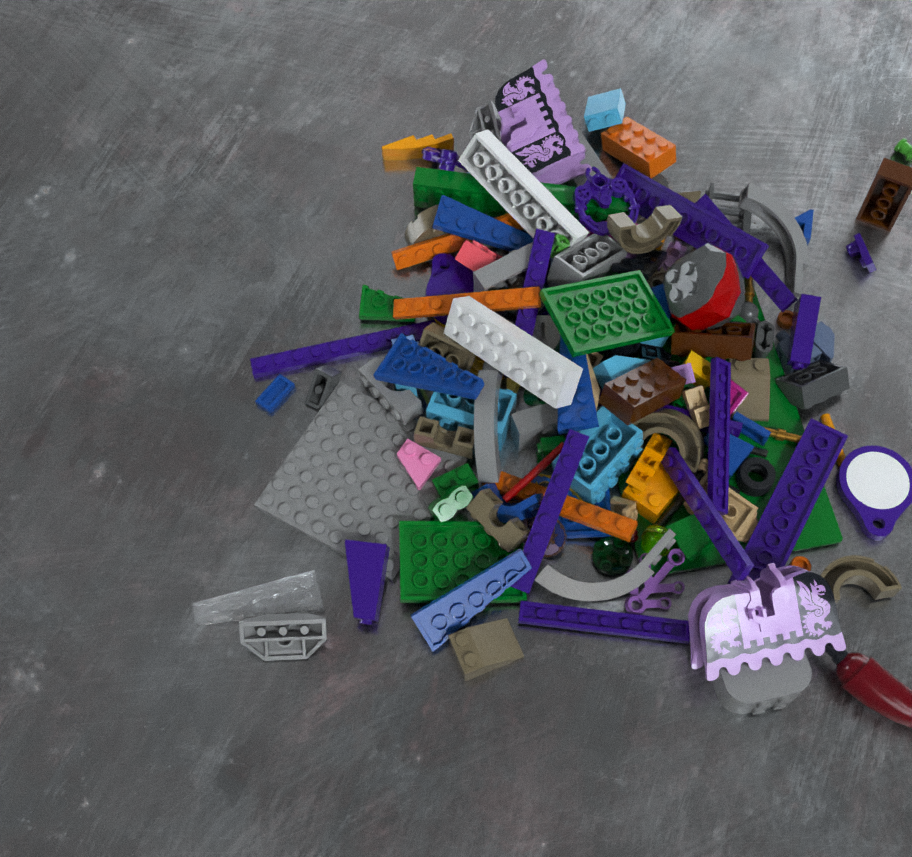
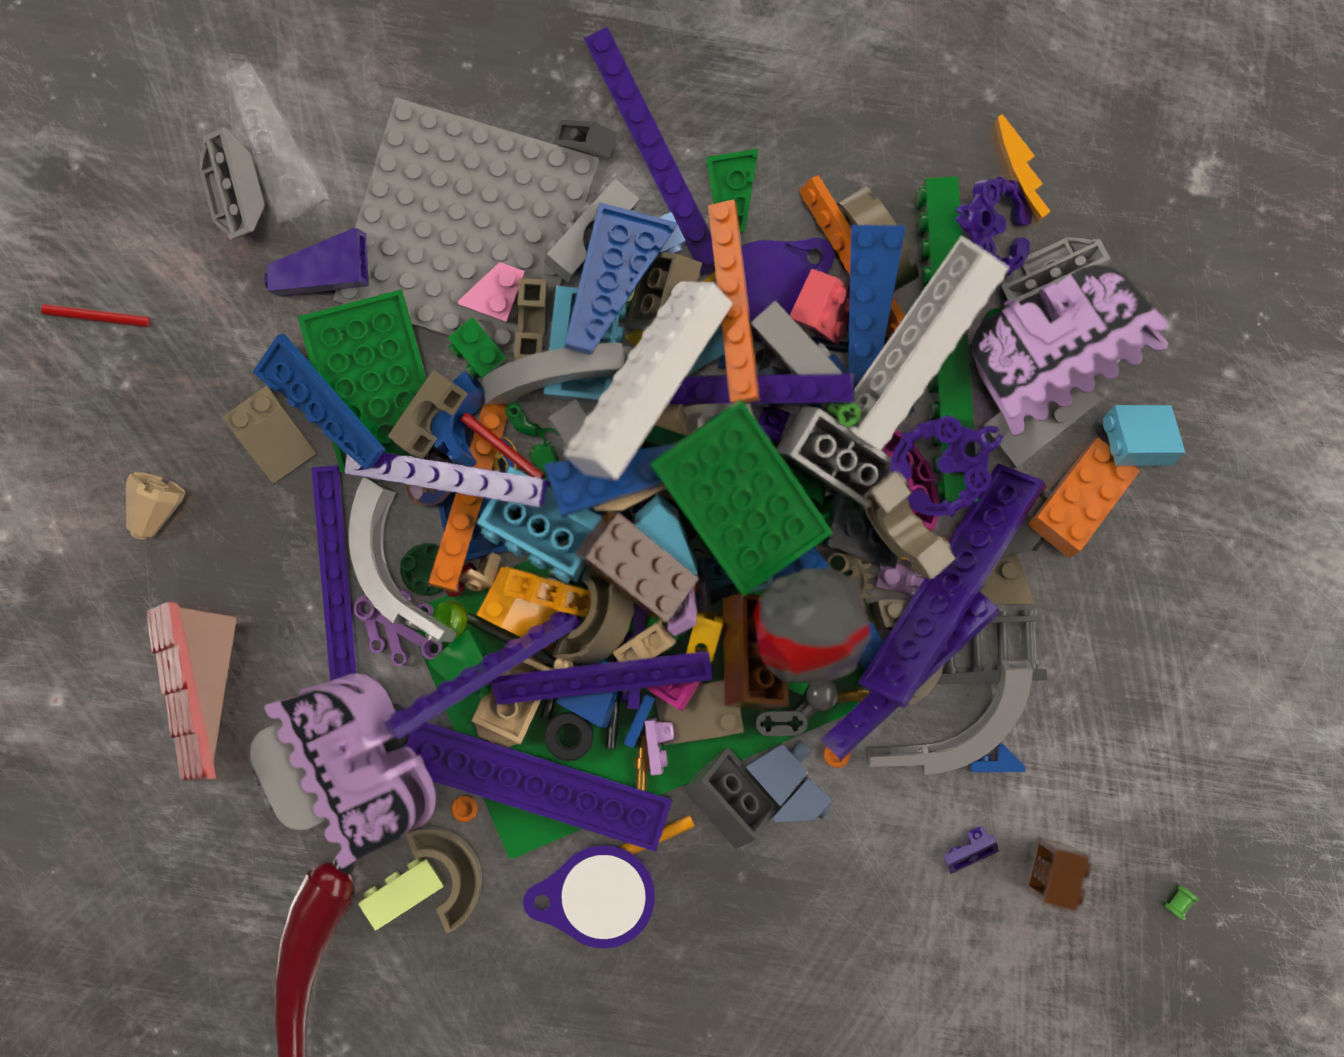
camera: 80 degrees right, 25 degrees up
blue tile [255,374,295,414] -> none
brick [428,484,474,522] -> none
dark purple slope [787,294,821,370] -> none
none -> red bar [41,304,150,327]
none -> tan cone [126,471,186,540]
none -> piece [147,602,237,782]
none -> yellowish green brick [358,857,446,931]
none -> green arm [505,403,558,444]
none -> lavender hinge [645,717,674,775]

